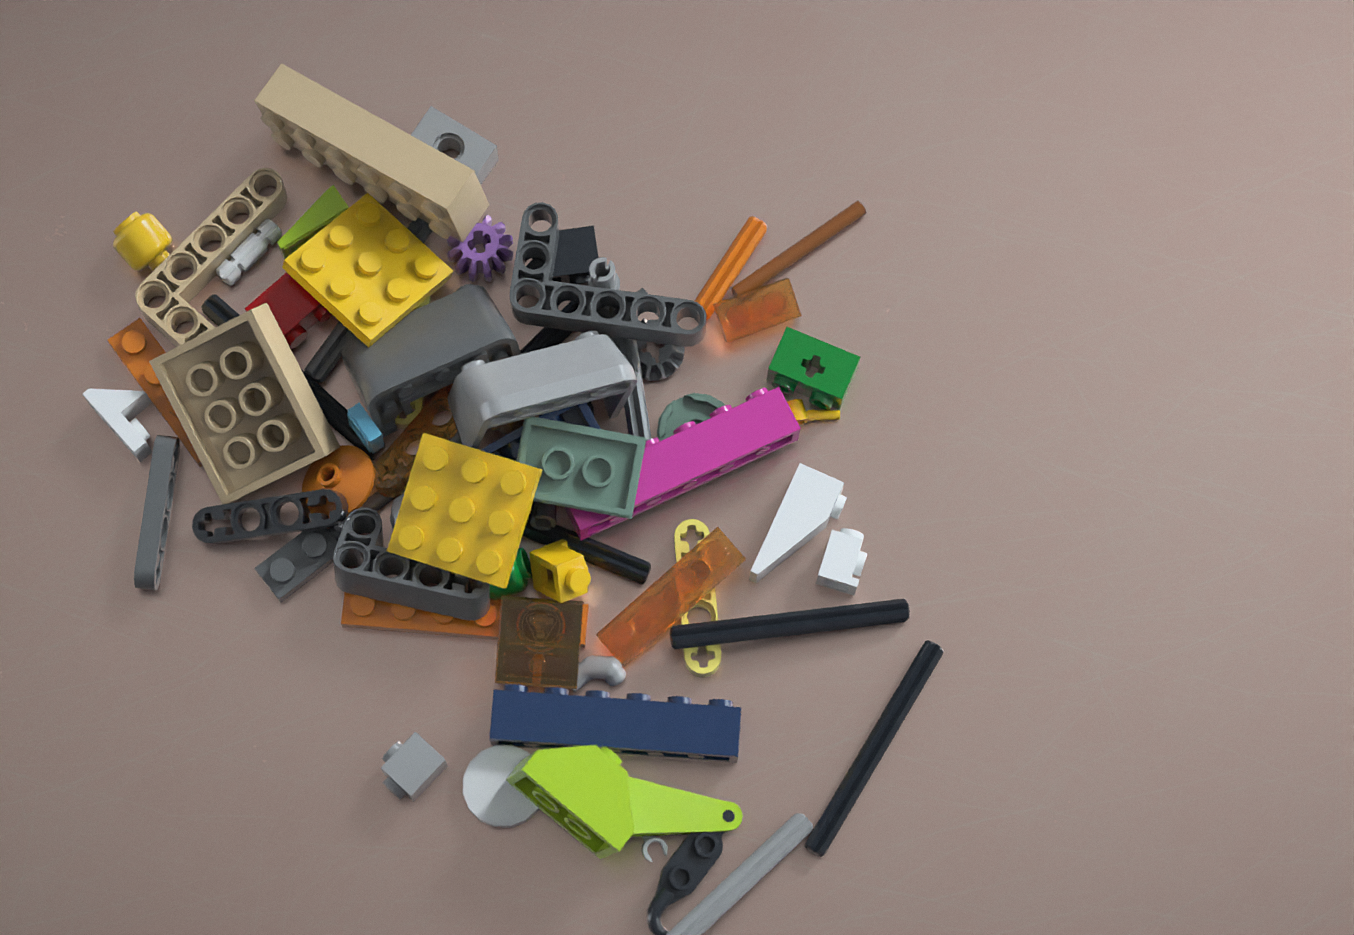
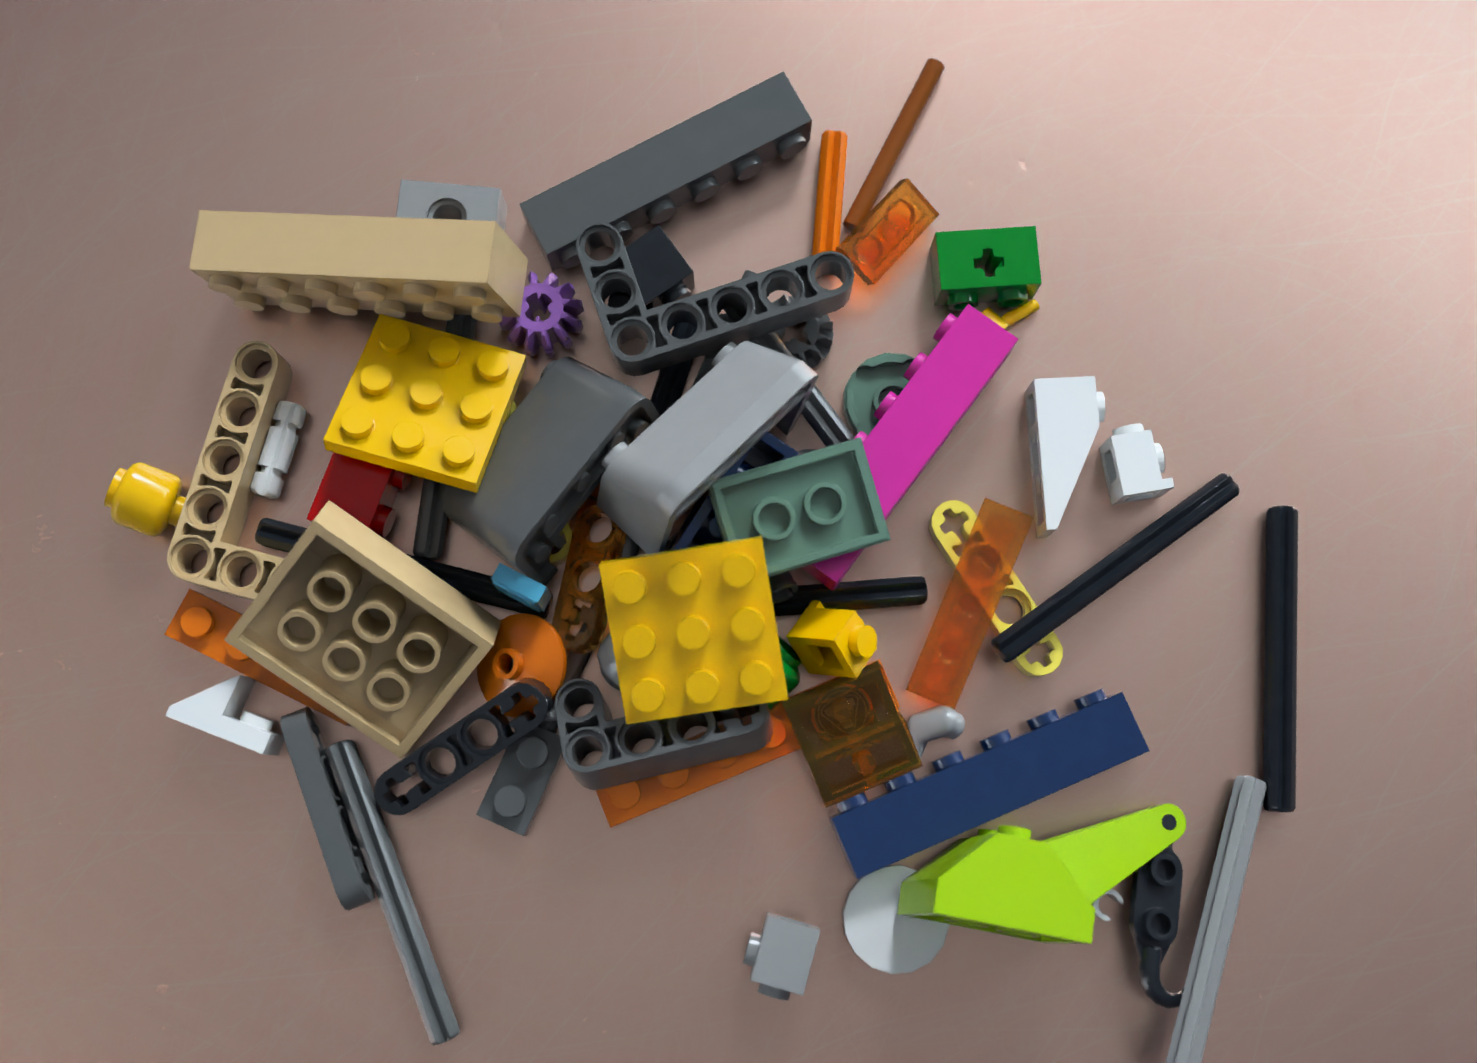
camera: 25 degrees left, 5 degrees up
lime slope [277,185,349,259] -> none
light grey pin [588,257,620,310] -> none
none -> dark grey axle [326,739,460,1045]
none -> dark grey brick [519,71,812,272]

